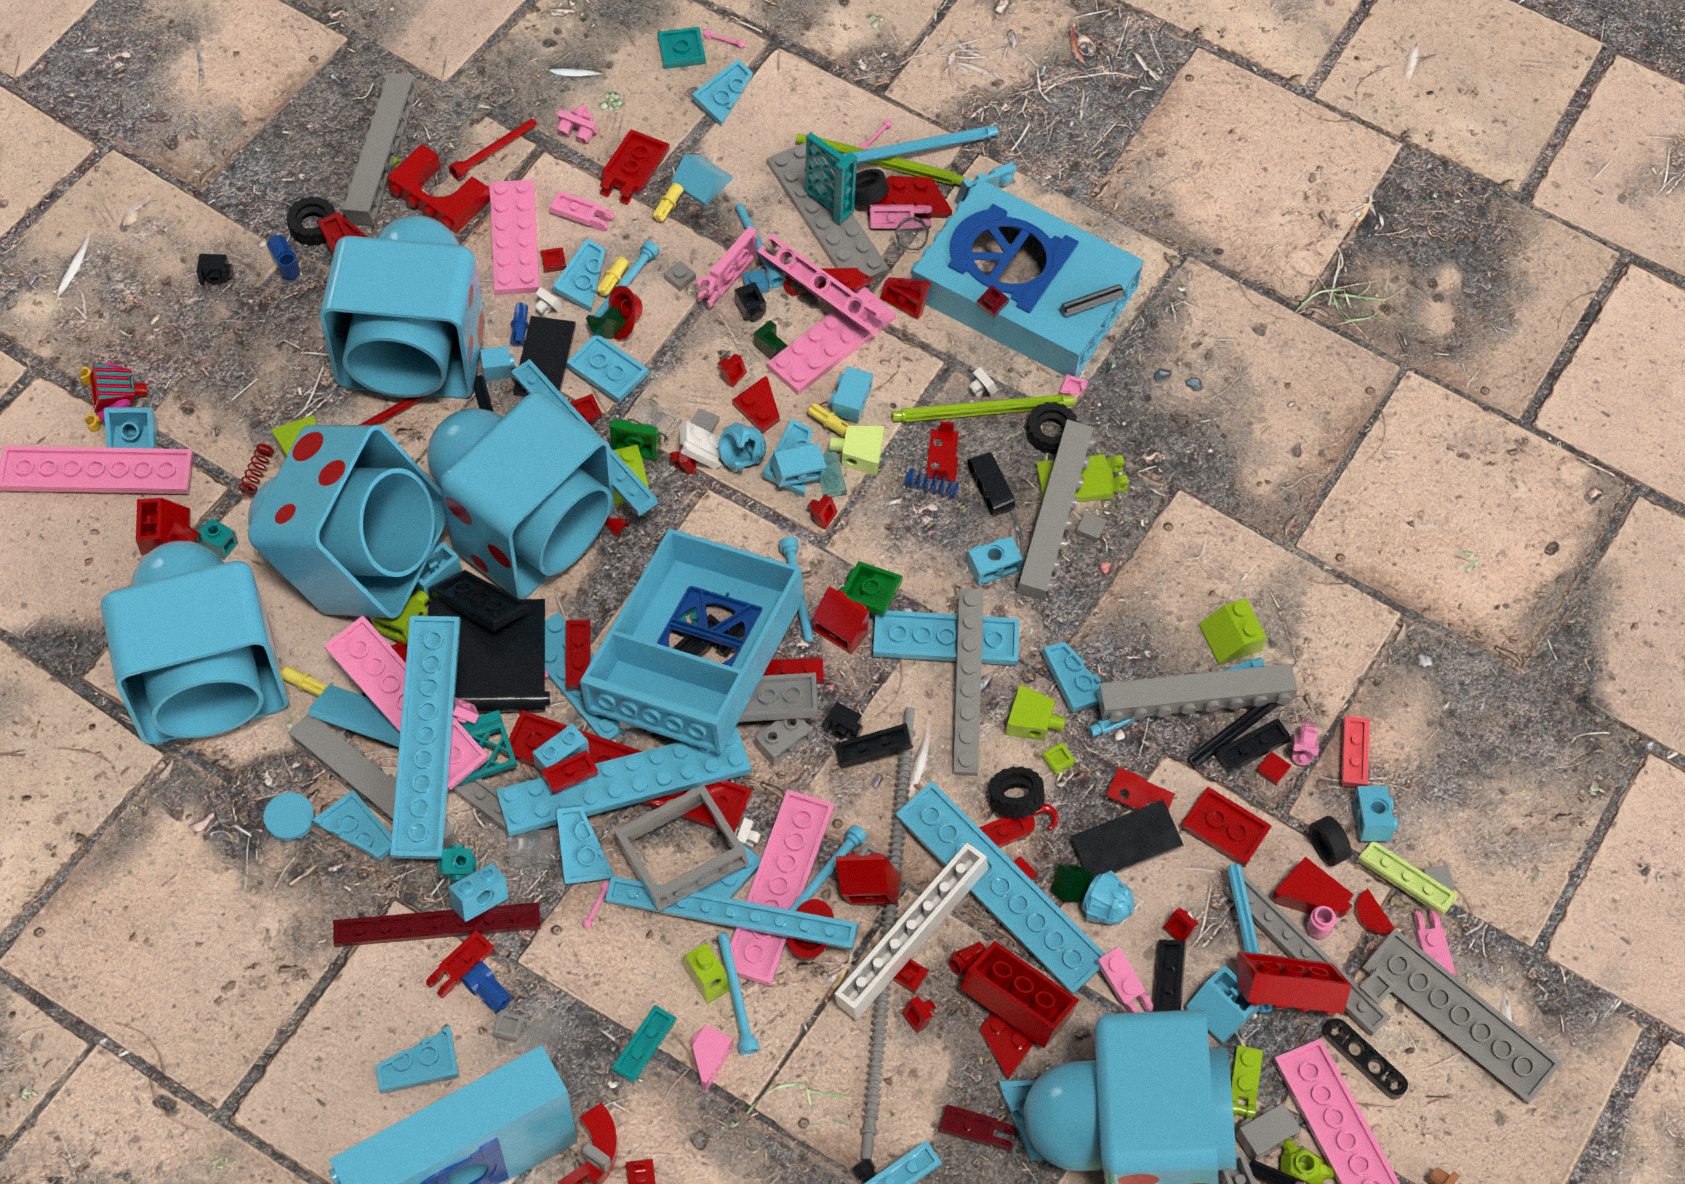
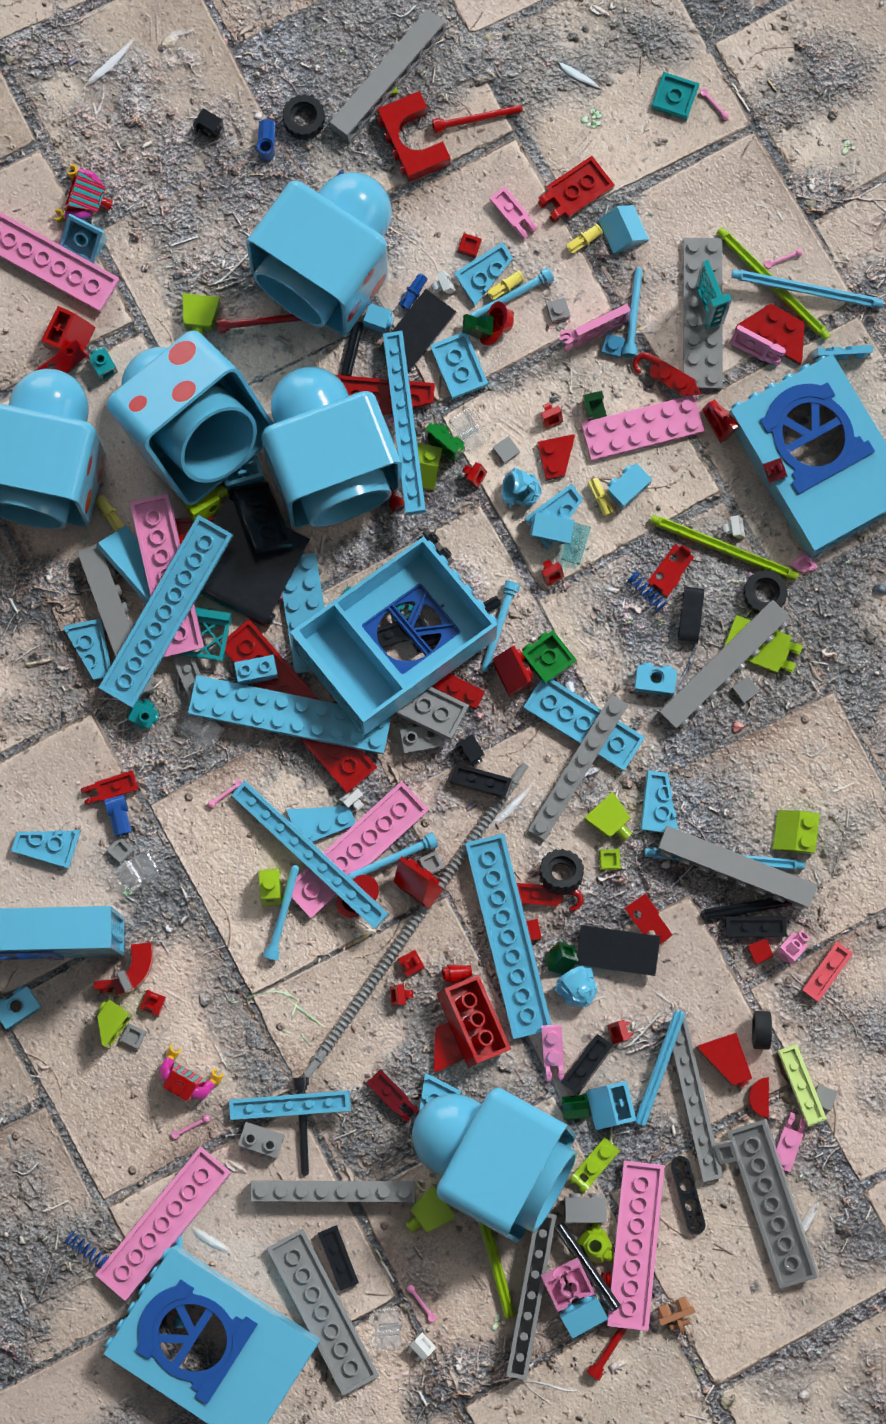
camera: 30 degrees right, 20 degrees up
red piece [238,443,274,495] -> none
medium azure tile [264,792,315,842] -> none
red wing [316,212,368,255] -> none
dark red tile [333,902,541,947] -> none
medium azure brick [448,863,509,922] -> none
bright pink bracket [453,697,479,724] -> none
bright pink plate [490,180,540,295] -> none
red plate [541,750,598,795] -> none
medium azure wing [556,805,615,884] -> none
bright pink hips [557,104,599,143] -> none
red plate [566,620,591,690] -> none
teal tile [611,1005,677,1084] -> none
light grey window [614,785,748,911] -> none
white plate [680,421,721,469] -> none
medium azure wing [691,59,753,127] -> none
bright pink slope [691,1024,733,1092] -> none
black brick [734,282,766,320] -> none
bright pink piece [758,234,887,337] -> none
yellowish green torso [829,426,884,475] -> none
white brick [834,843,988,1020] -> none
black tyre [855,169,889,206] -> none
clear hair [895,217,929,253] -> none
axle [1060,284,1124,316] -> none
red plate [1181,787,1272,867] -> none
red slope [1237,951,1352,1015] -> none
bright pink brick [1307,906,1336,939] -> none
medium azure brick [1353,786,1397,841] -> none

